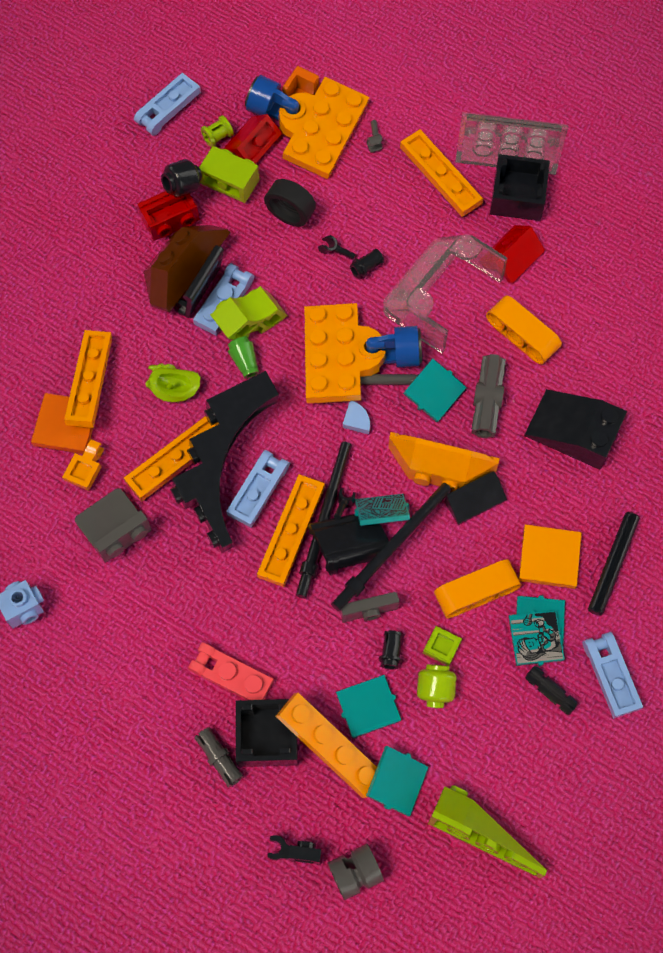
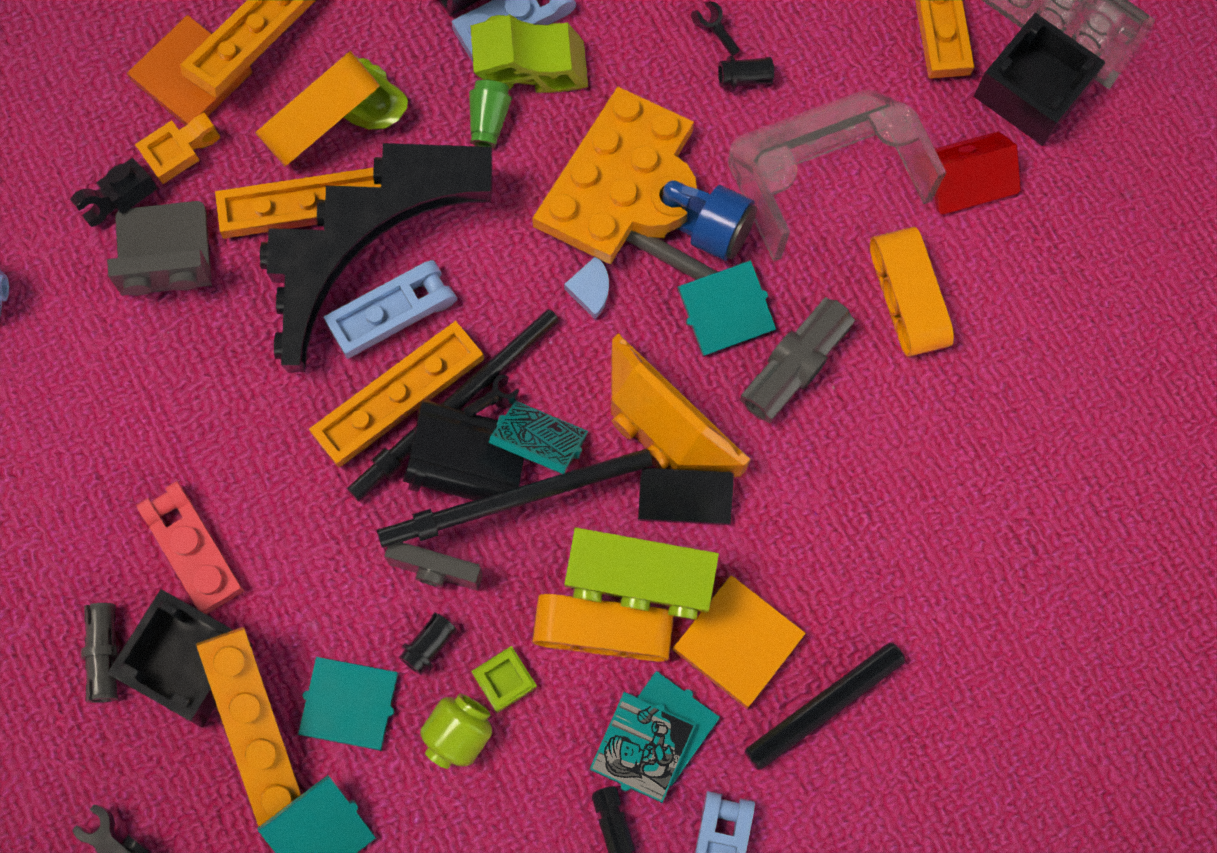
camera: 25 degrees right, 5 degrees up
black slope [524,389,627,470] -> none
none -> black plate [70,157,158,227]
none -> light orange beam [255,51,380,167]
none -> lime slope [564,527,719,620]

